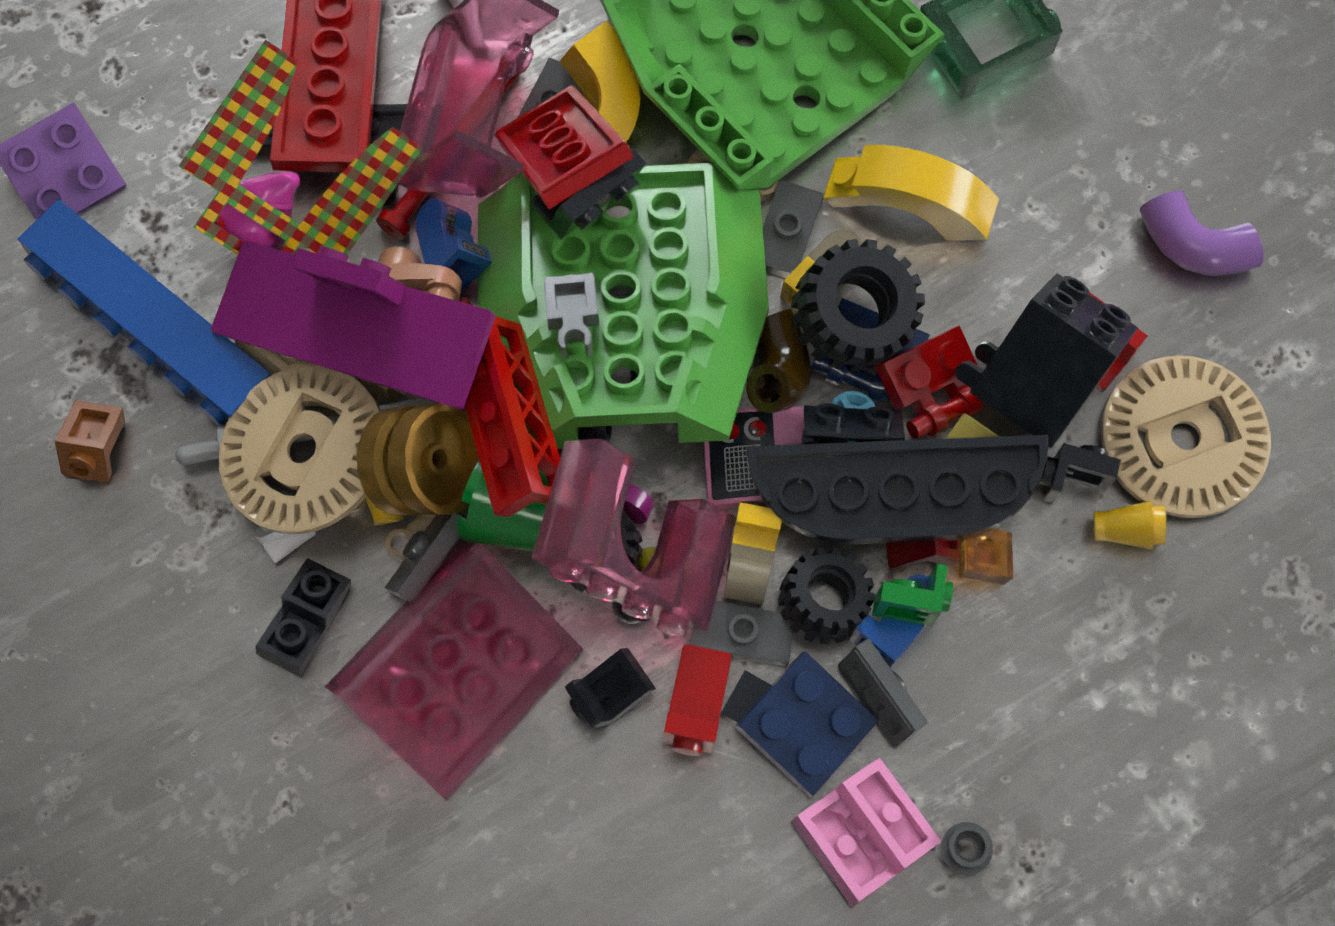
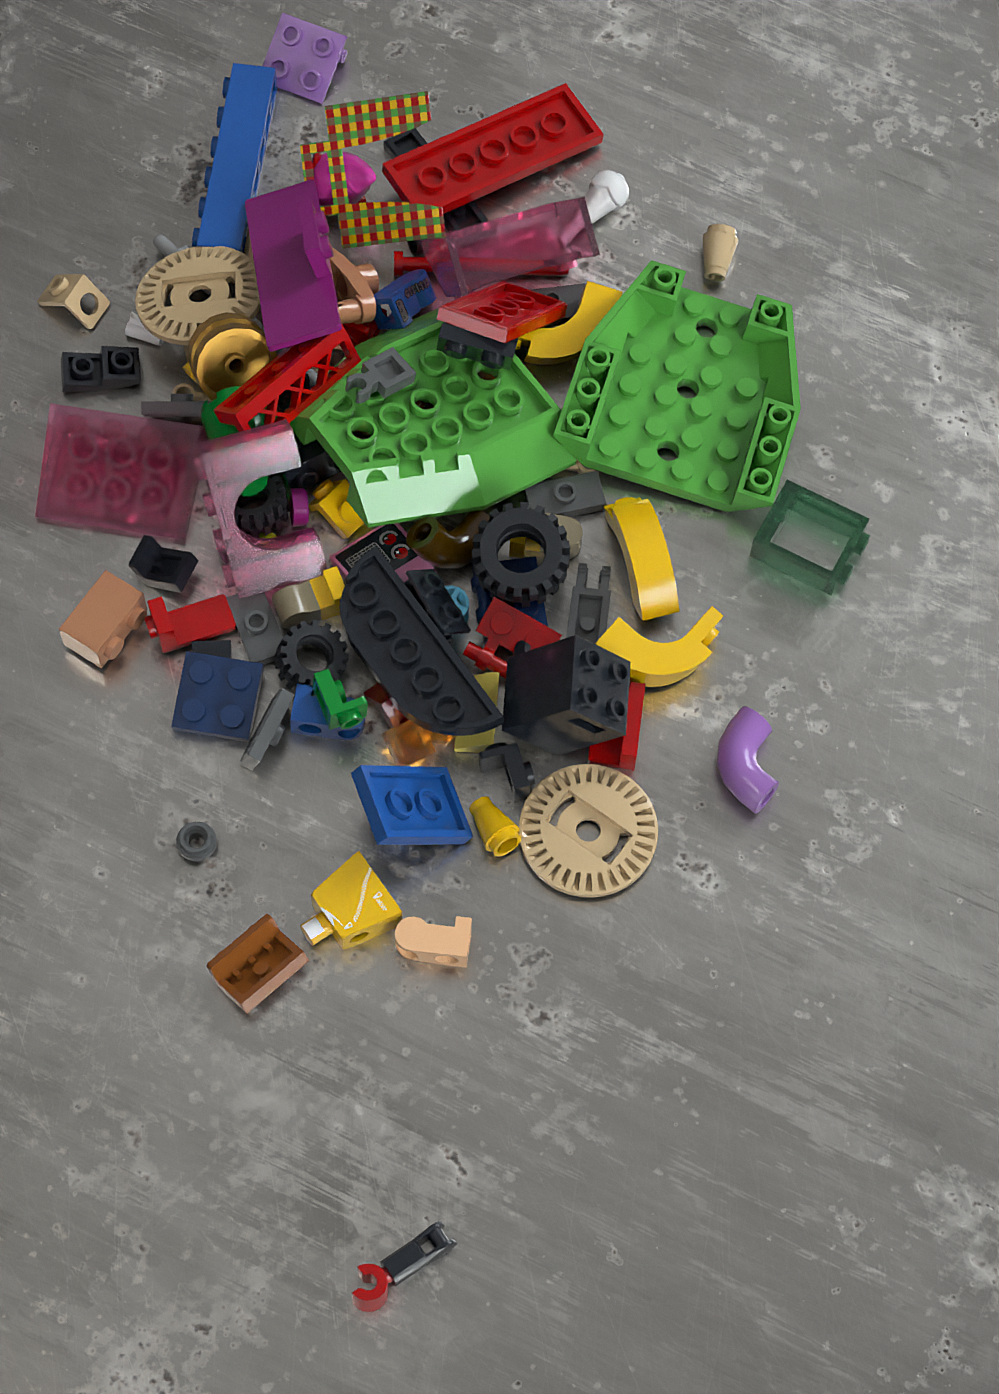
camera: 60 degrees right, 5 degrees down
dark orange bracket [55,400,125,482] -> none
bright pink slope [791,757,942,907] -> none
none -> tan bracket [37,274,110,329]
none -> nougat brick [59,570,147,669]
none -> dark orange bracket [206,914,309,1014]
none -> yellow torso [300,851,402,950]
none -> yellow bracket [308,479,364,539]
none -> blue plate [351,765,474,845]
none -> light nougat leg [395,916,472,968]
none -> dark grey hinge [566,563,611,644]
none -> yellow arch [595,606,723,687]

